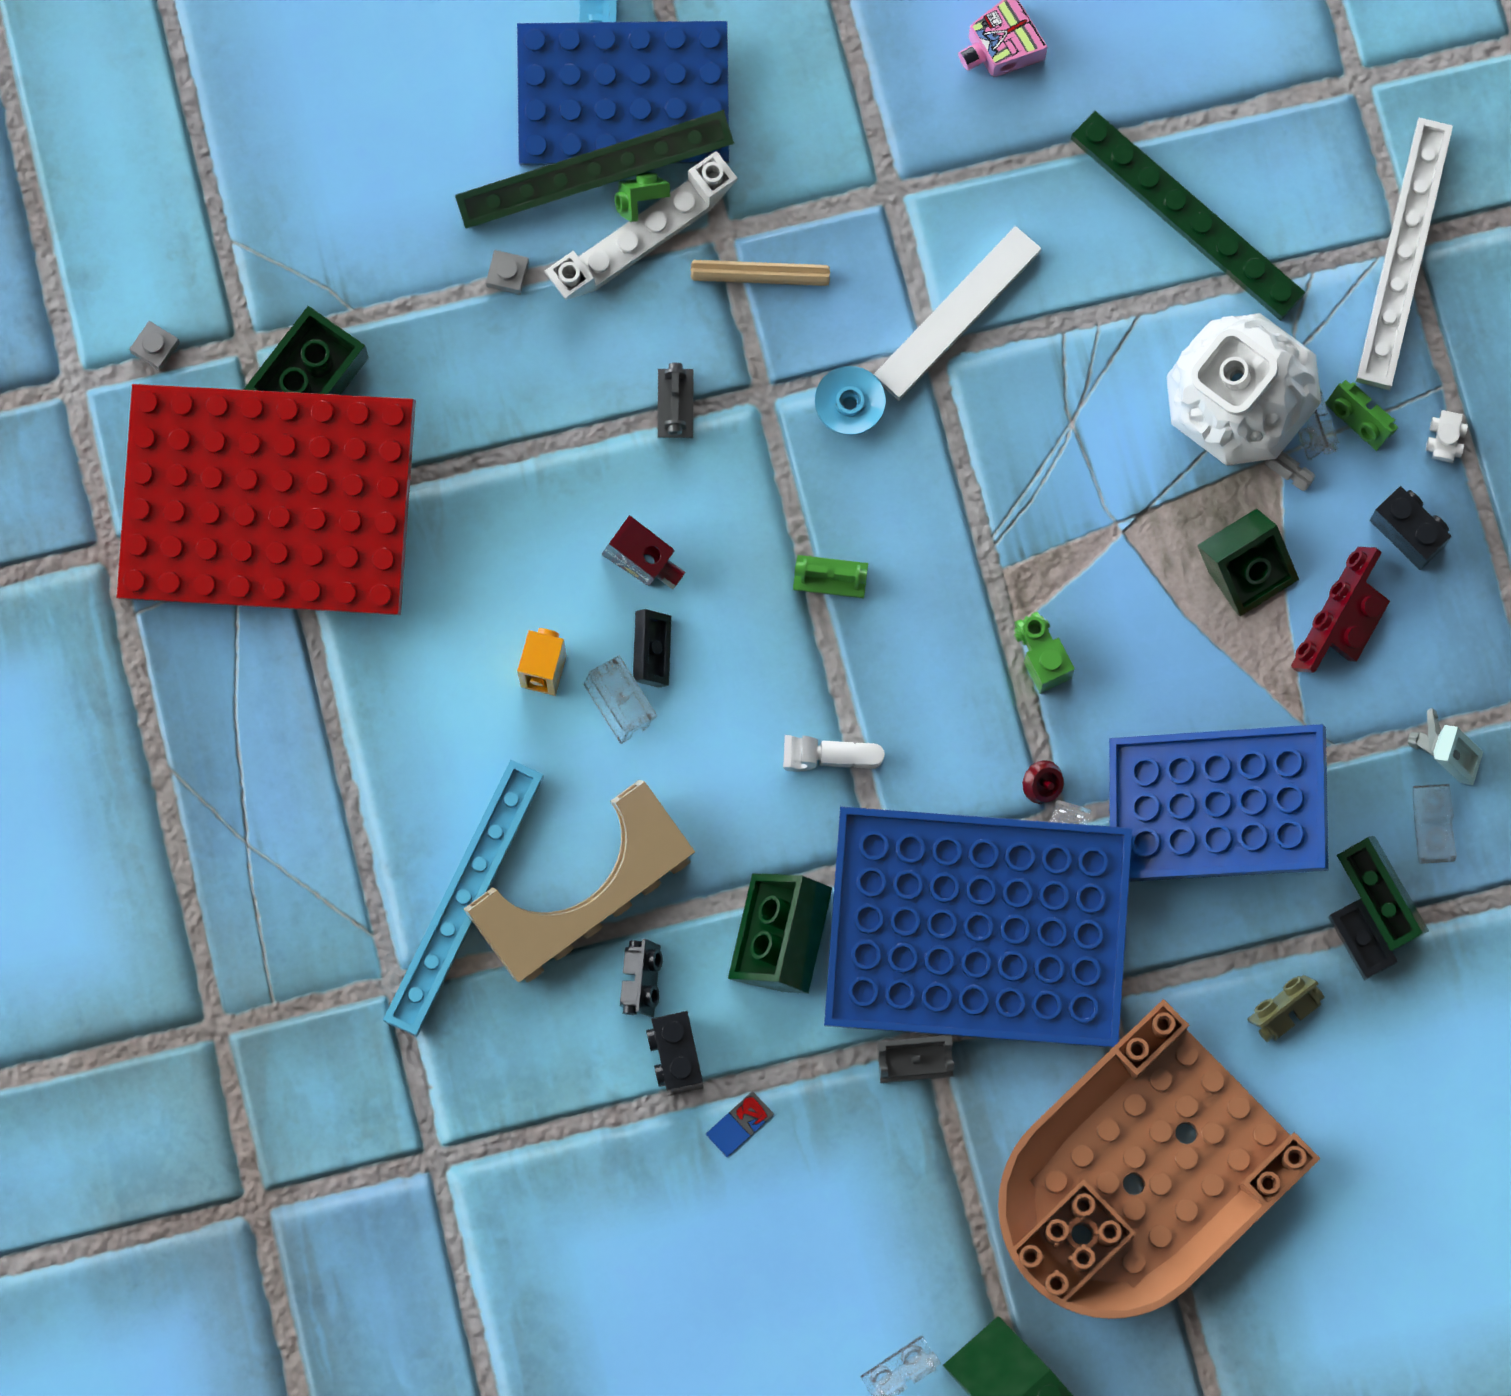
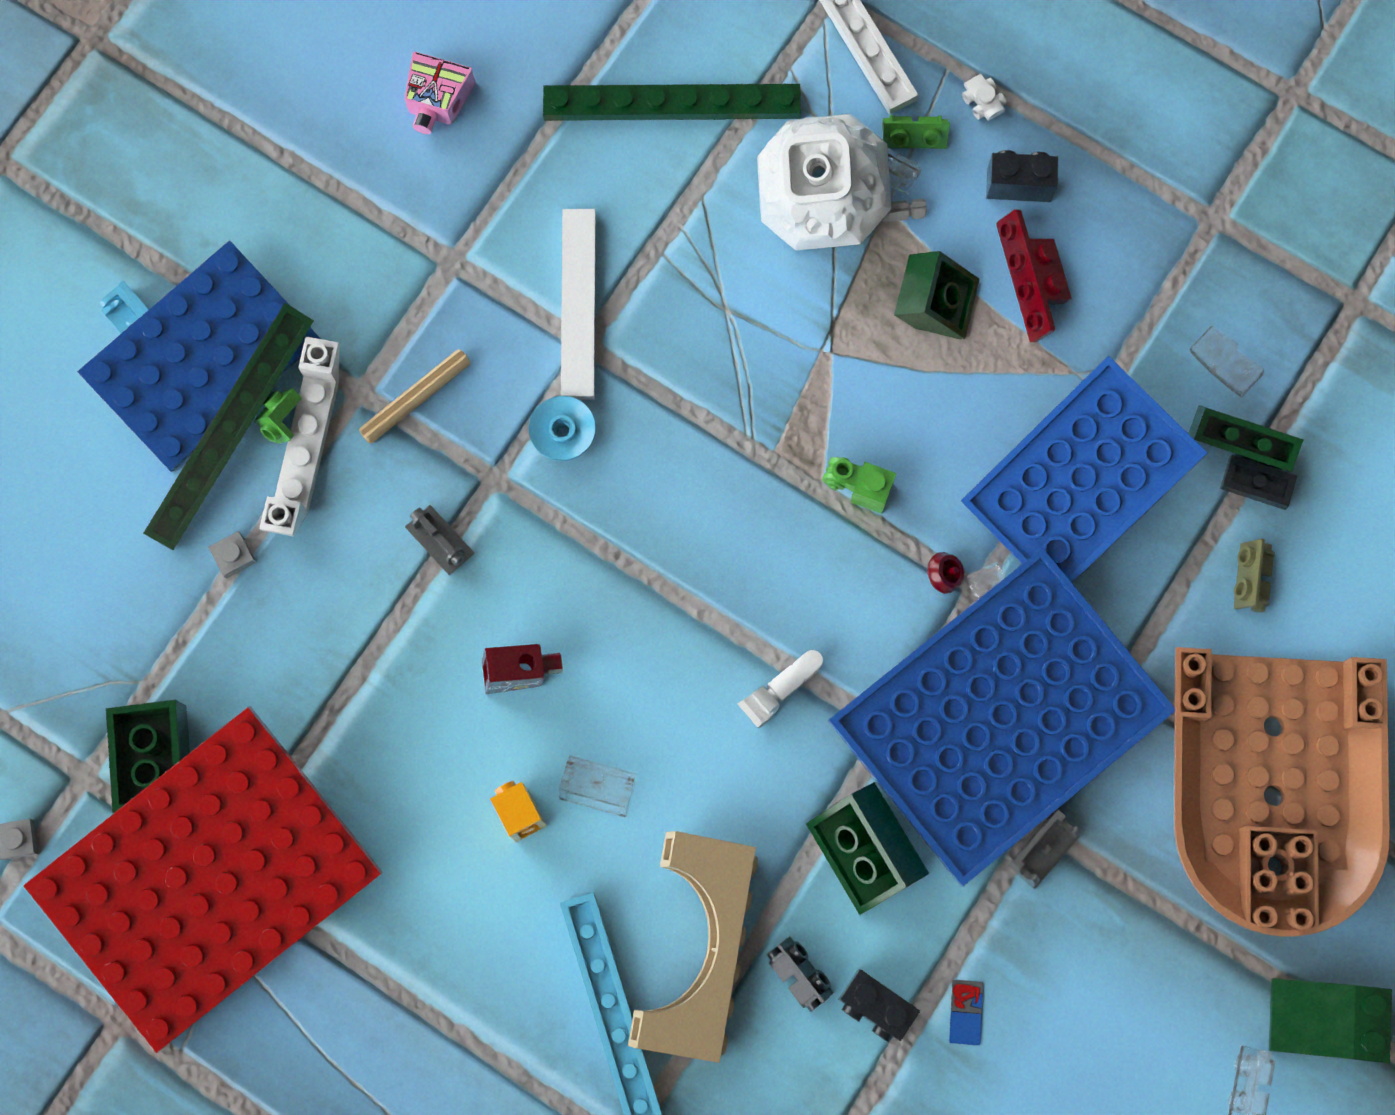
camera: 40 degrees left, 0 degrees up
black plate [633,609,671,688] -> none
bright green hinge [793,555,868,598] -> none
light aqua piece [1408,708,1483,785] -> none

